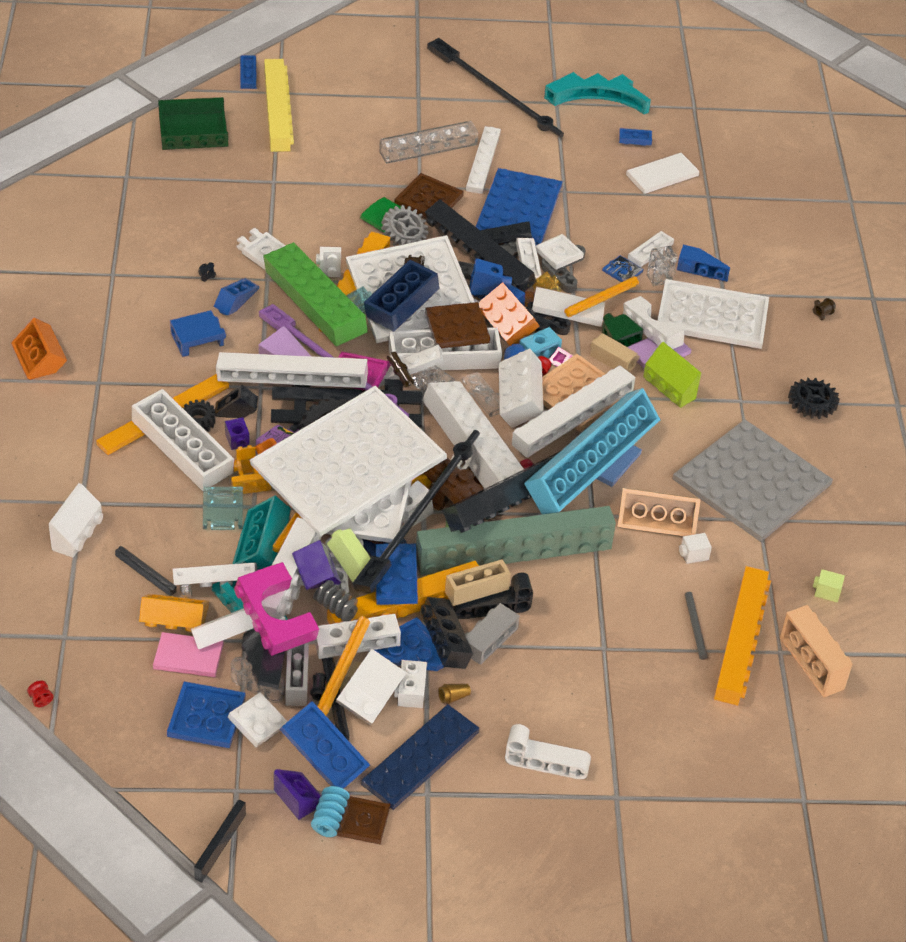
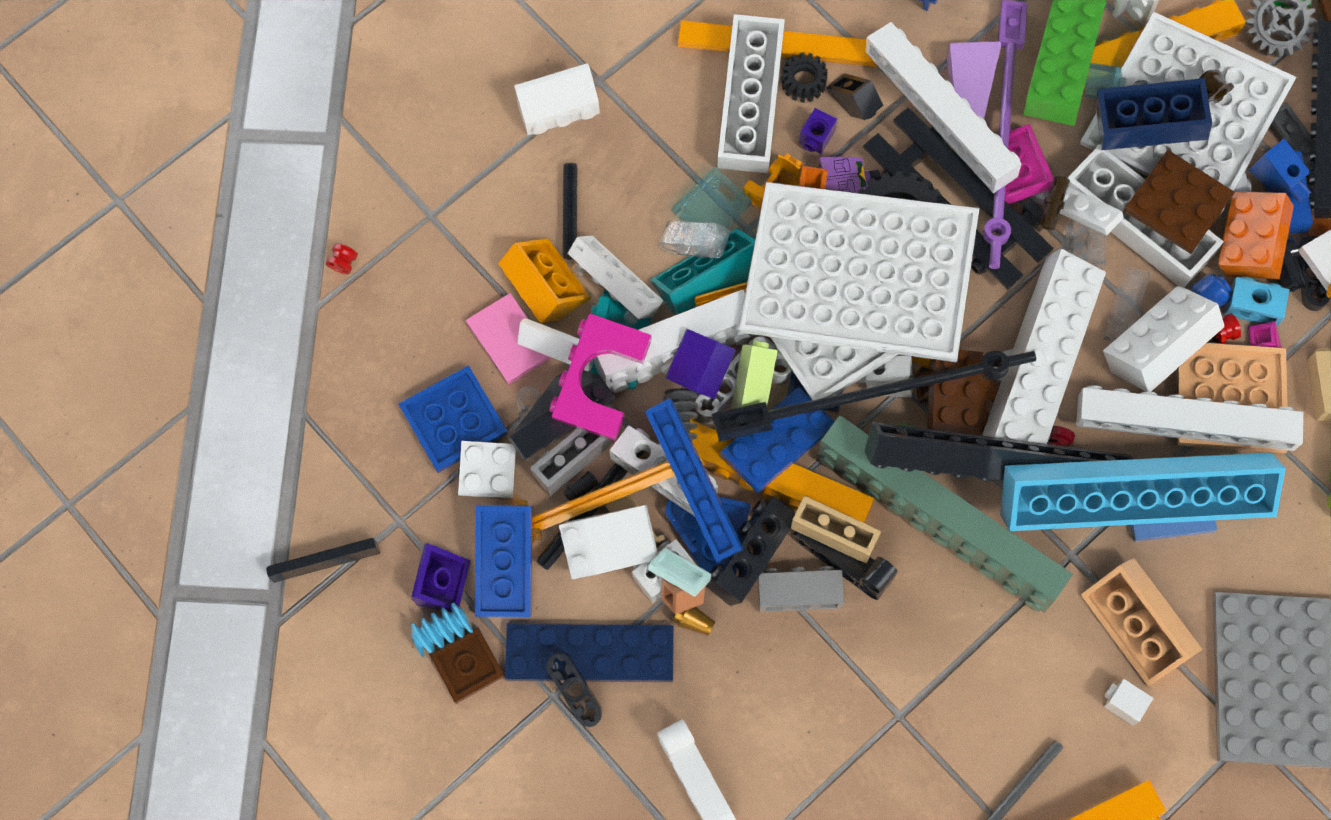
camera: 55 degrees right, 25 degrees up
none -> black beam [547,651,602,727]
none -> blue plate [645,399,743,562]
none -> light aqua tile [648,548,711,597]
none -> clear beam [658,221,731,258]
none -> nougat brick [661,578,706,615]

